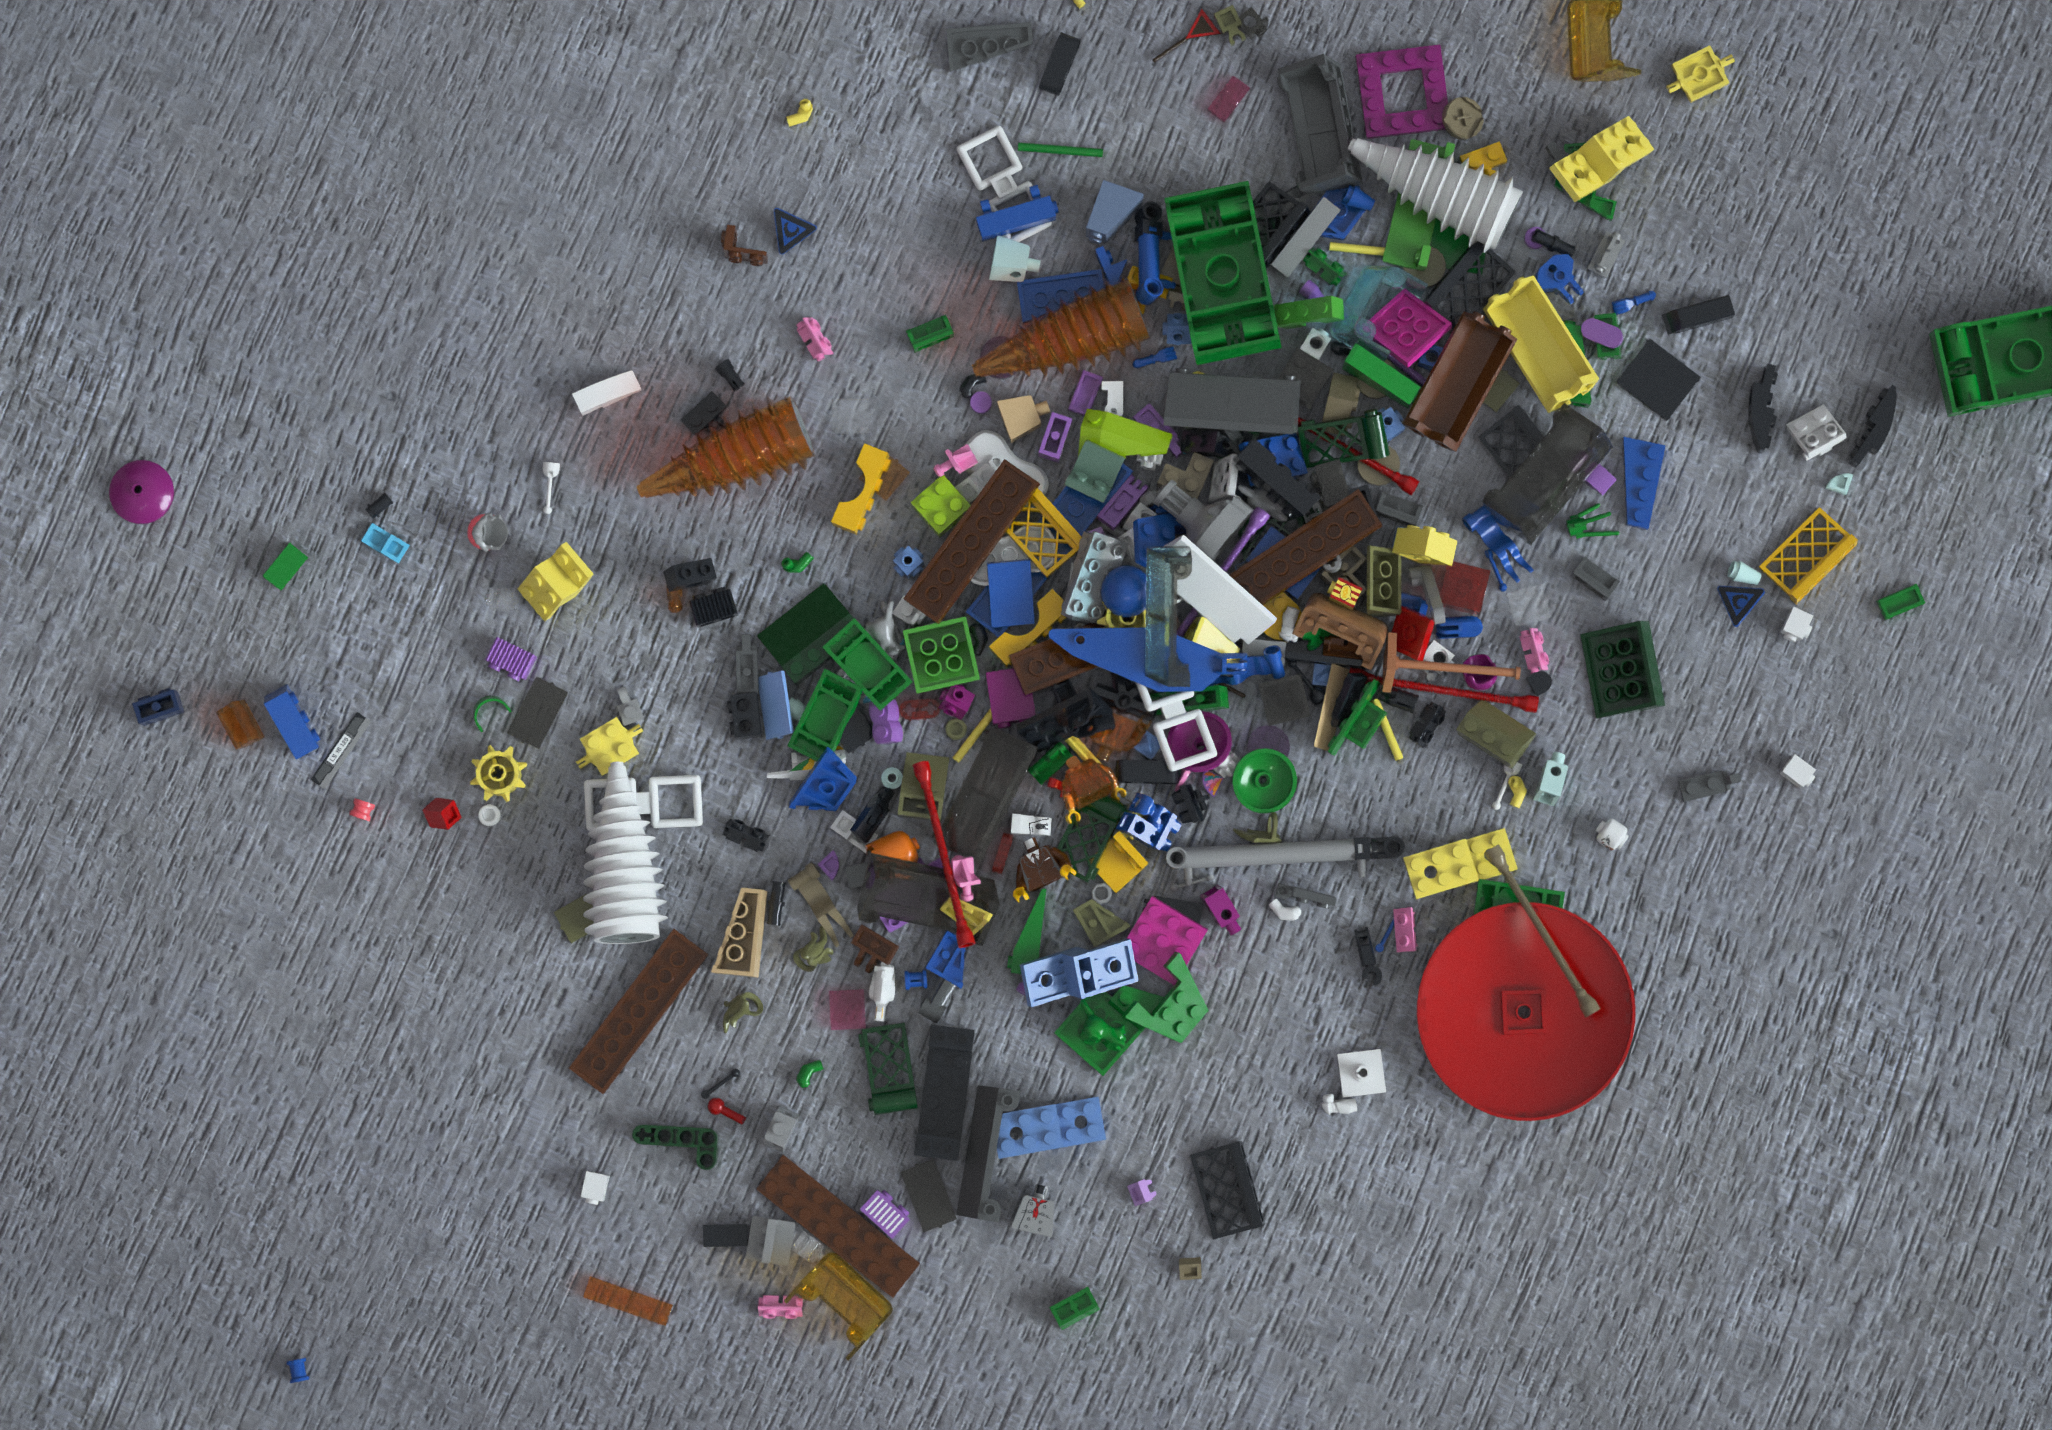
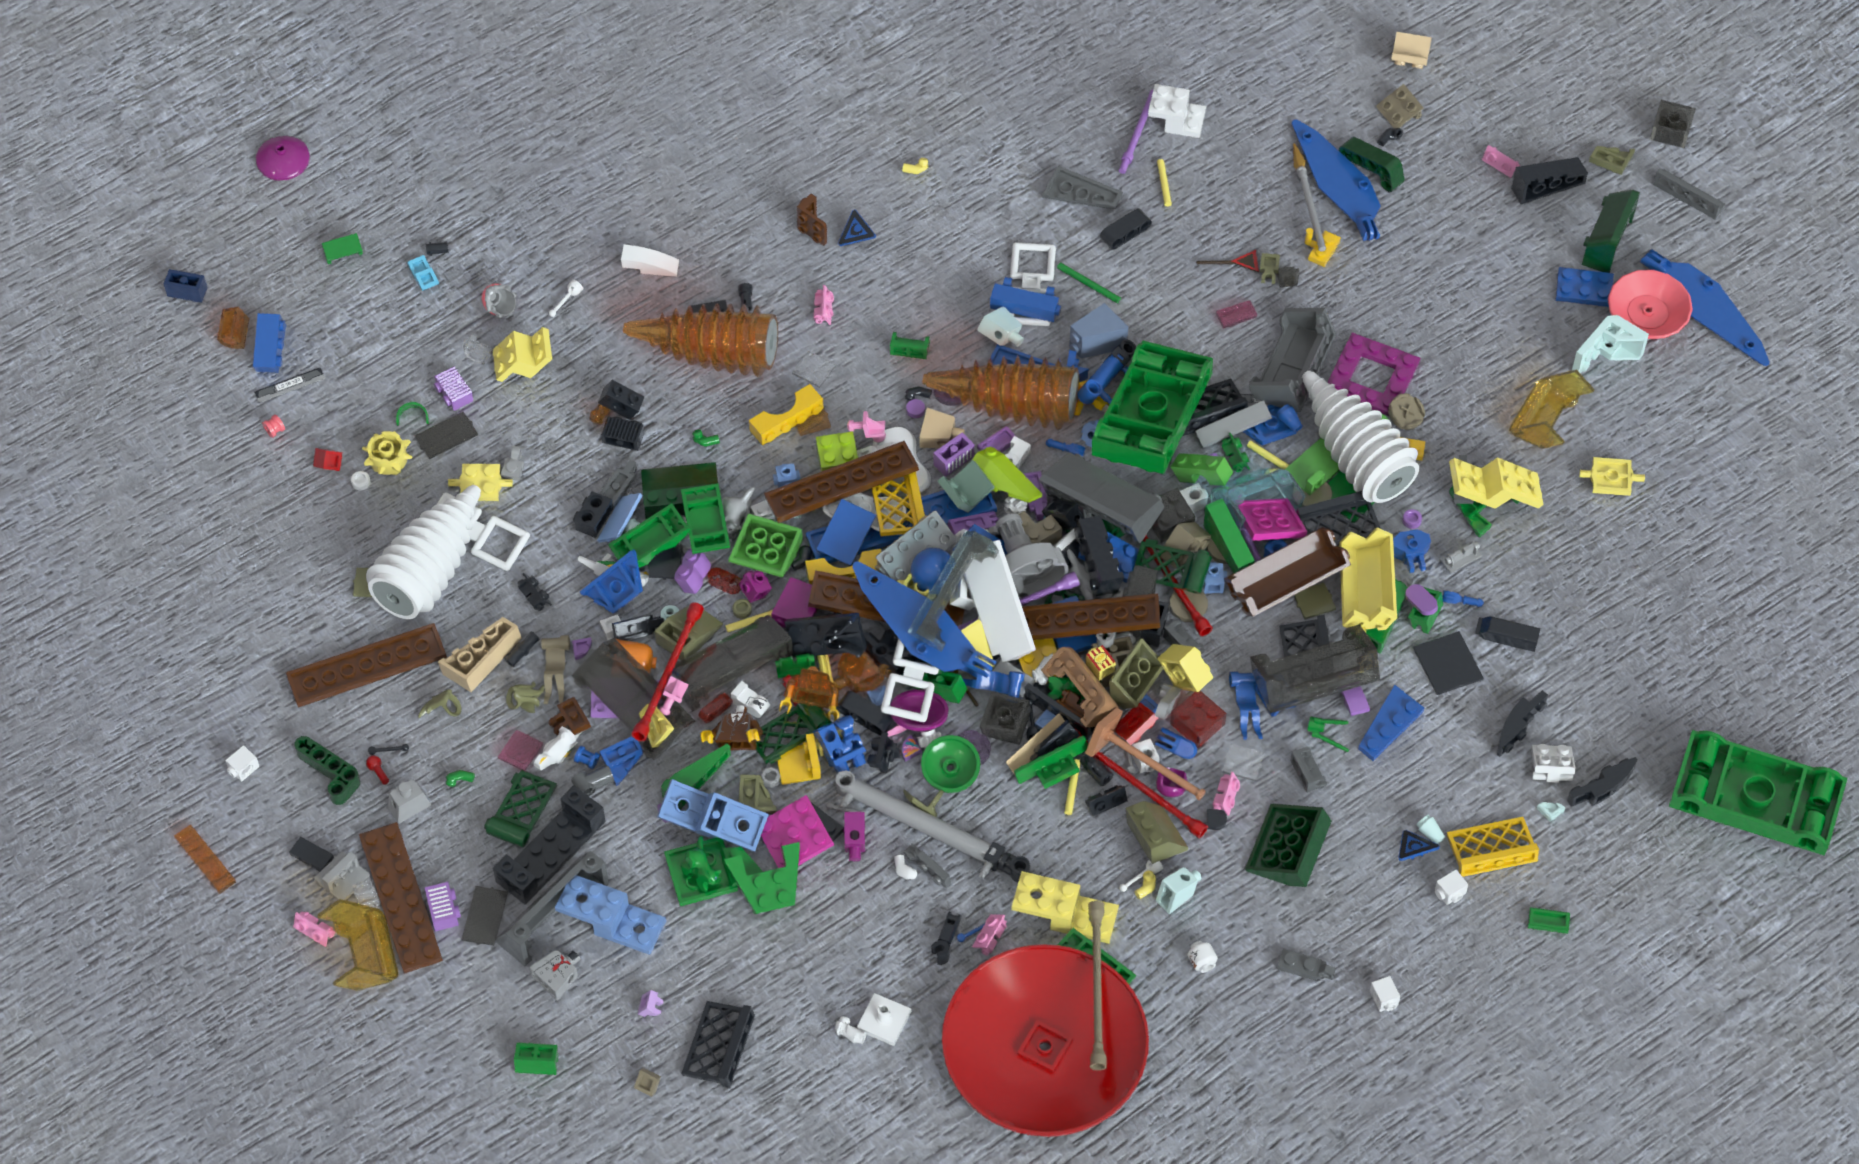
camera: 30 degrees right, 25 degrees down
blue hinge [1485,549,1507,592] -> none
black pin [1531,228,1575,257] -> none

